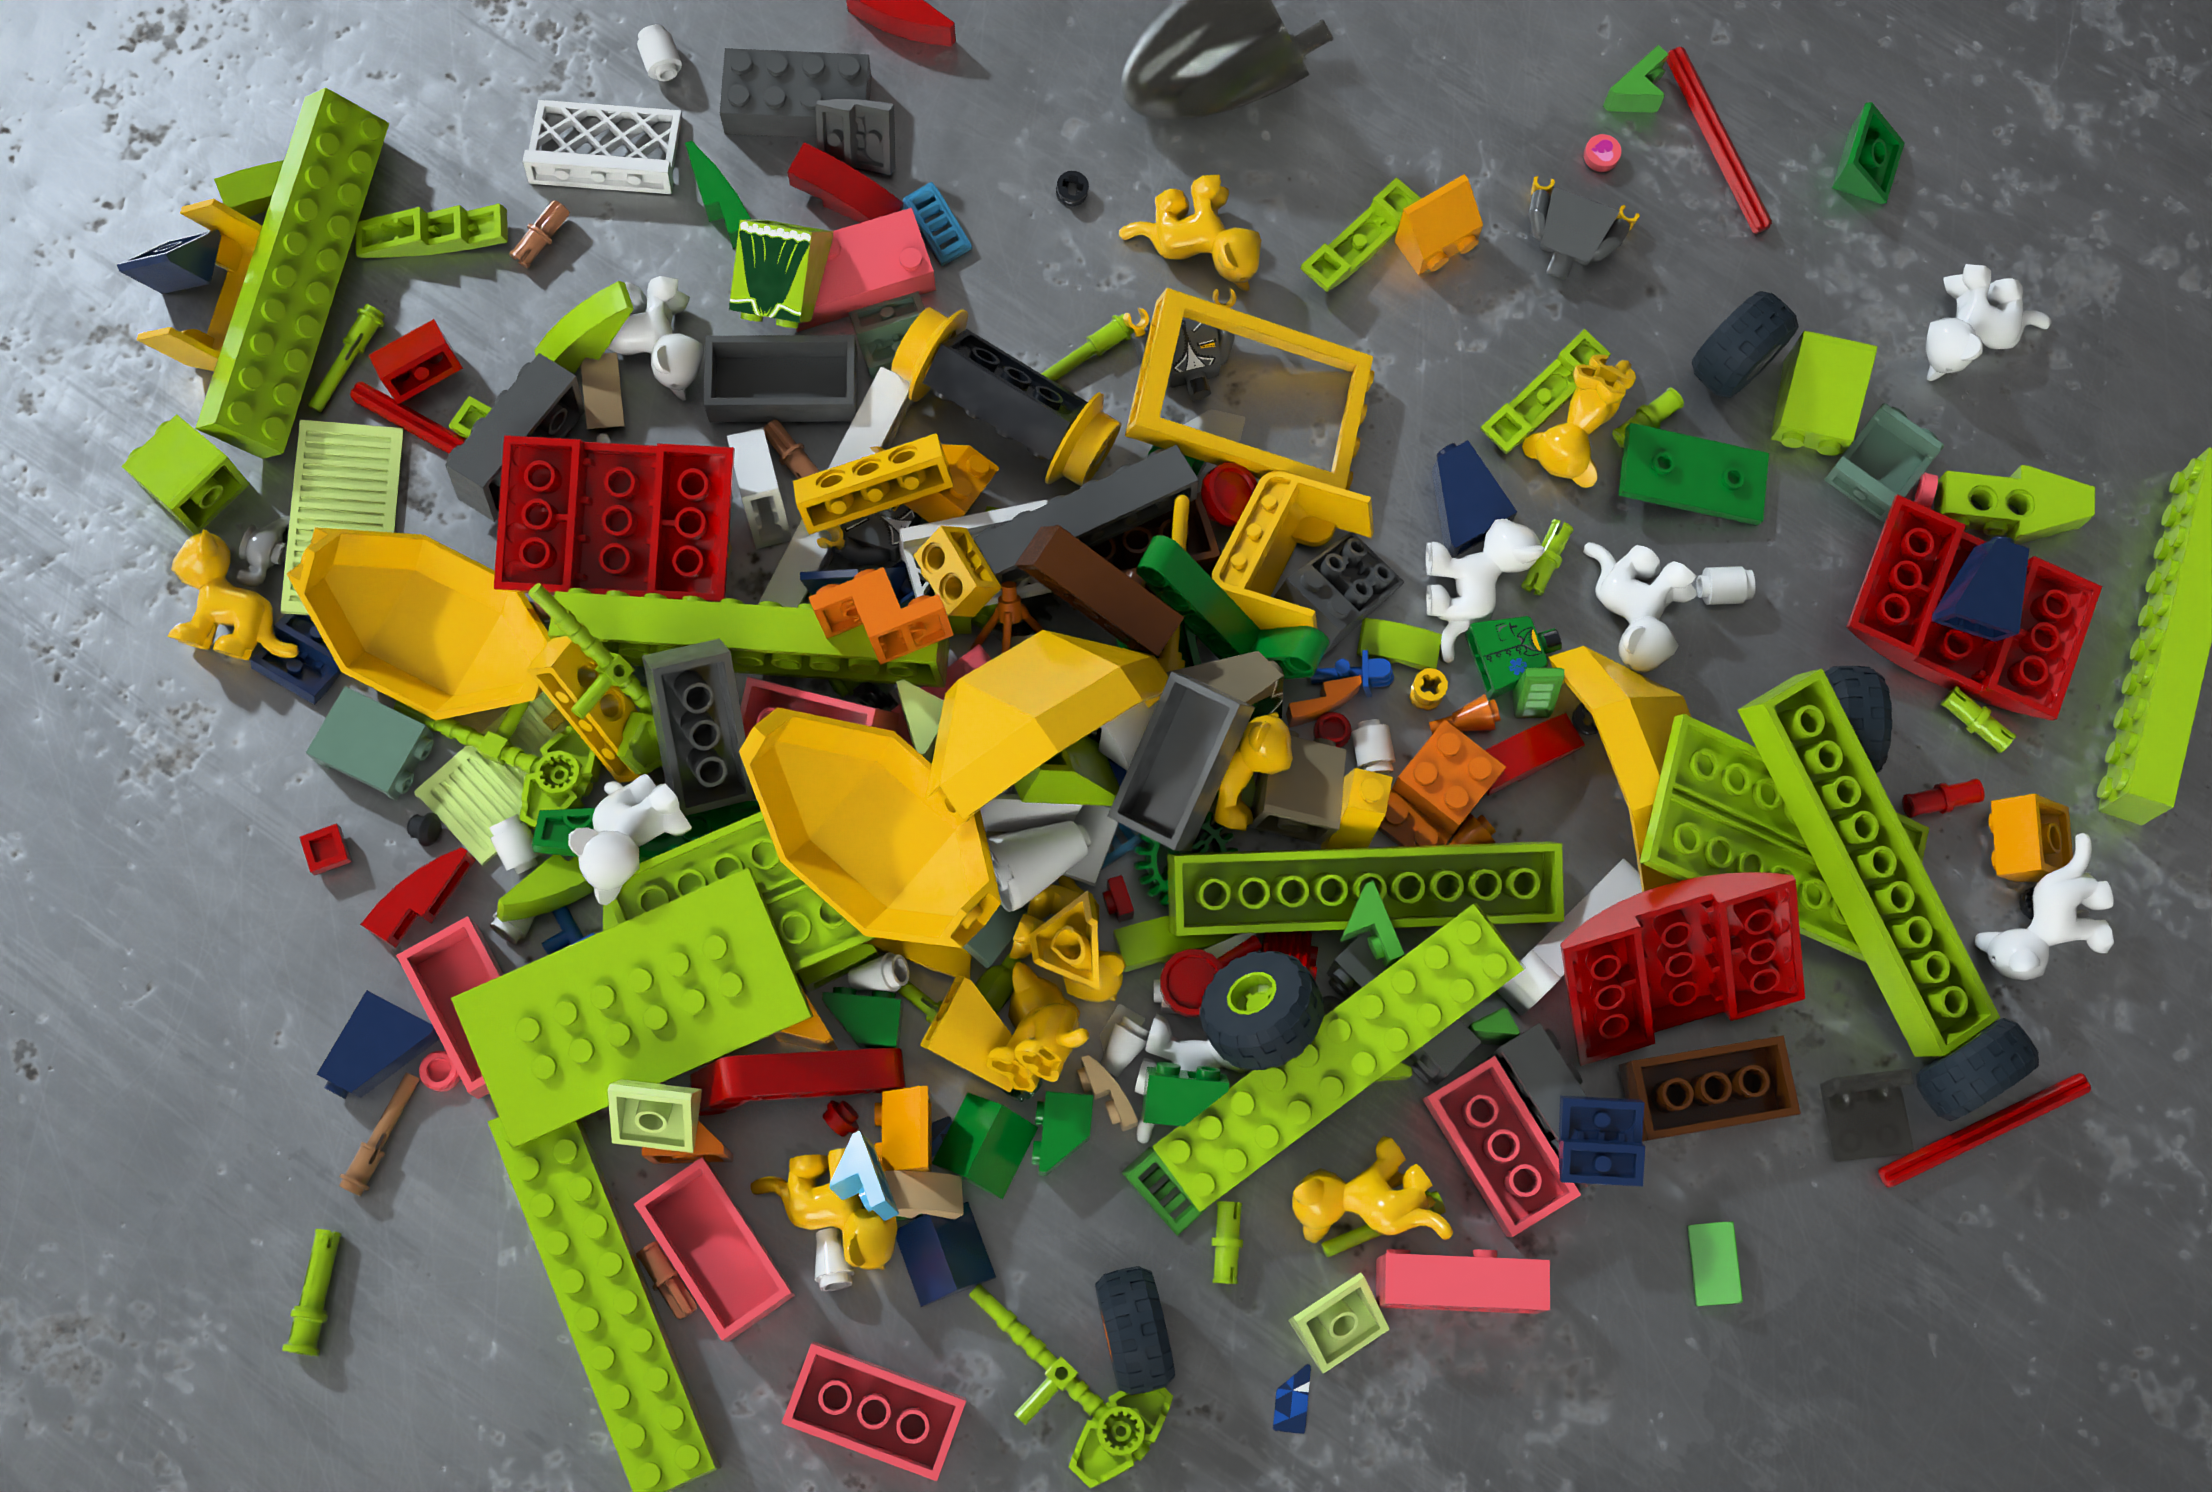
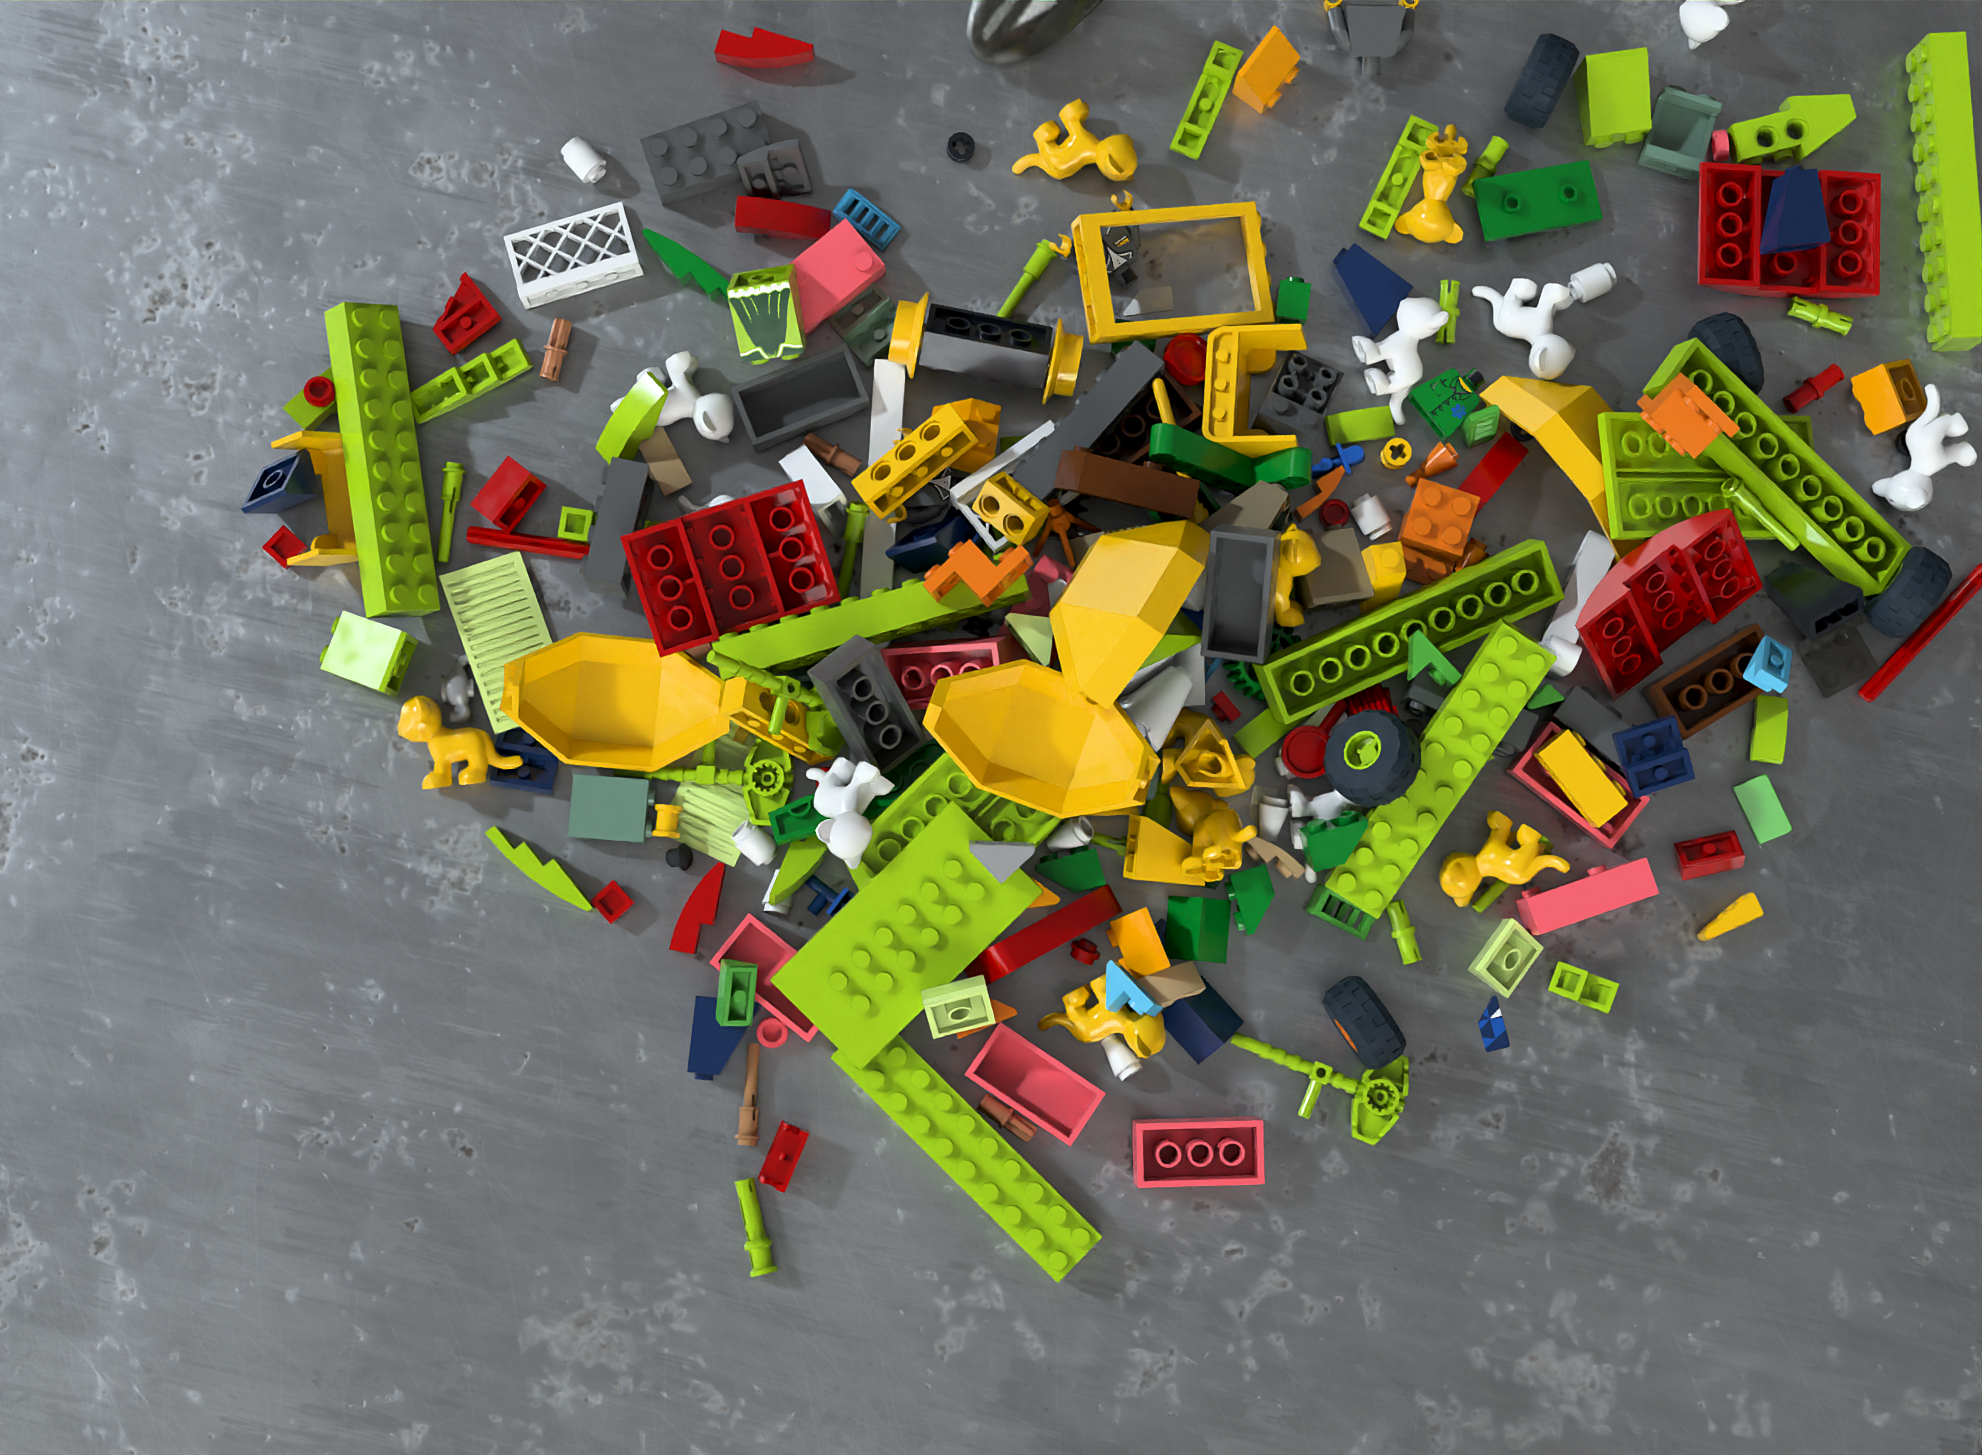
camera: 20 degrees left, 10 degrees up
none -> red plate [262,525,309,570]
none -> red plate [303,376,336,407]
none -> red wing [432,272,502,356]
none -> lime slope [485,825,596,912]
none -> yellow bush [652,804,683,838]
none -> bright green slope [716,959,758,1026]
none -> red hinge [757,1120,811,1193]
none -> lime pin [837,501,870,600]
none -> light grey slope [969,840,1035,884]
none -> green brick [1273,277,1311,327]
none -> yellow brick [1532,729,1628,828]
none -> lime slope [1548,961,1619,1014]
none -> orange bracket [1637,372,1740,459]
none -> red slope [1673,830,1745,880]
none -> yellow slope [1696,892,1764,941]
none -> lime pin [1721,476,1800,551]
none -> medium azure slope [1743,635,1793,693]
none -> lime slope [1750,694,1788,764]
none -> black slope [1765,562,1865,641]

